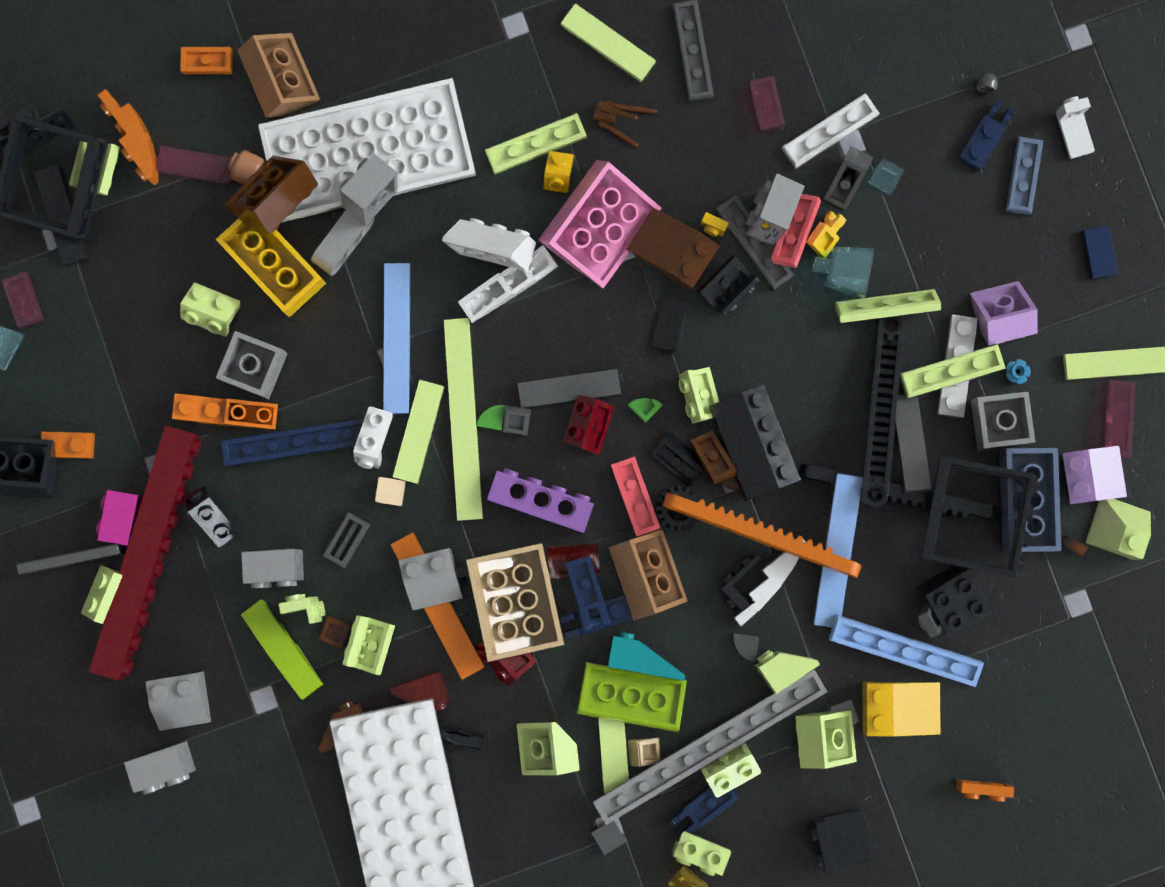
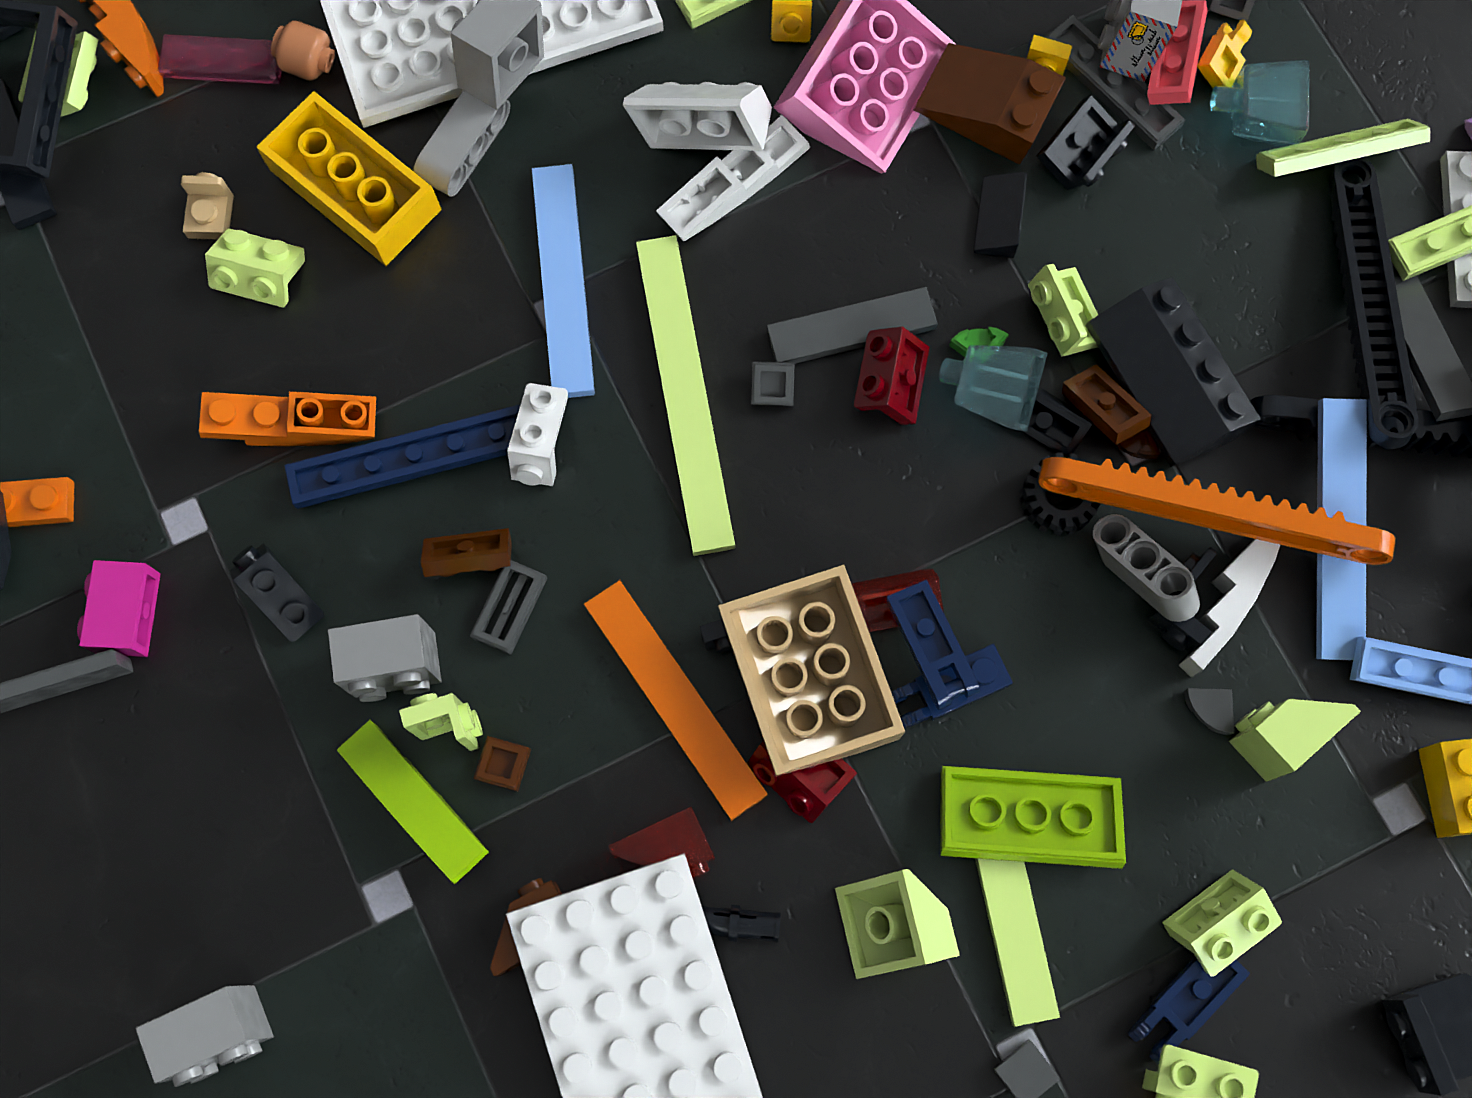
camera: 10 degrees left, 10 degrees down
yellowish green bracket [81,565,123,624] -> none
dark red brick [89,425,201,681] -> none
light grey slope [146,671,211,731] -> none
light grey brick [216,331,288,400] -> none
reddish brown slope [223,155,318,234] -> none
yellowish green bracket [343,615,395,675] -> none
tan slope [375,477,406,506] -> none
yellowish green tile [393,380,444,484] -> none
light grey slope [398,548,463,610] -> none
bright green tile [477,405,506,431] -> none
medium lavender brick [487,468,594,533] -> none
light grey plate [593,669,827,825] -> none
teal slope [608,632,685,680] -> none
medium nougat slope [609,529,688,620] -> none
coral plate [611,456,660,537] -> none
tan slope [627,737,661,767] -> none
yellowish green slope [796,710,857,769] -> none
none -> tan bracket [181,173,234,239]
none -> reddish brown plate [421,528,512,577]
none -> clear light blue torso [939,345,1048,431]
none -> light grey beam [1093,514,1200,622]

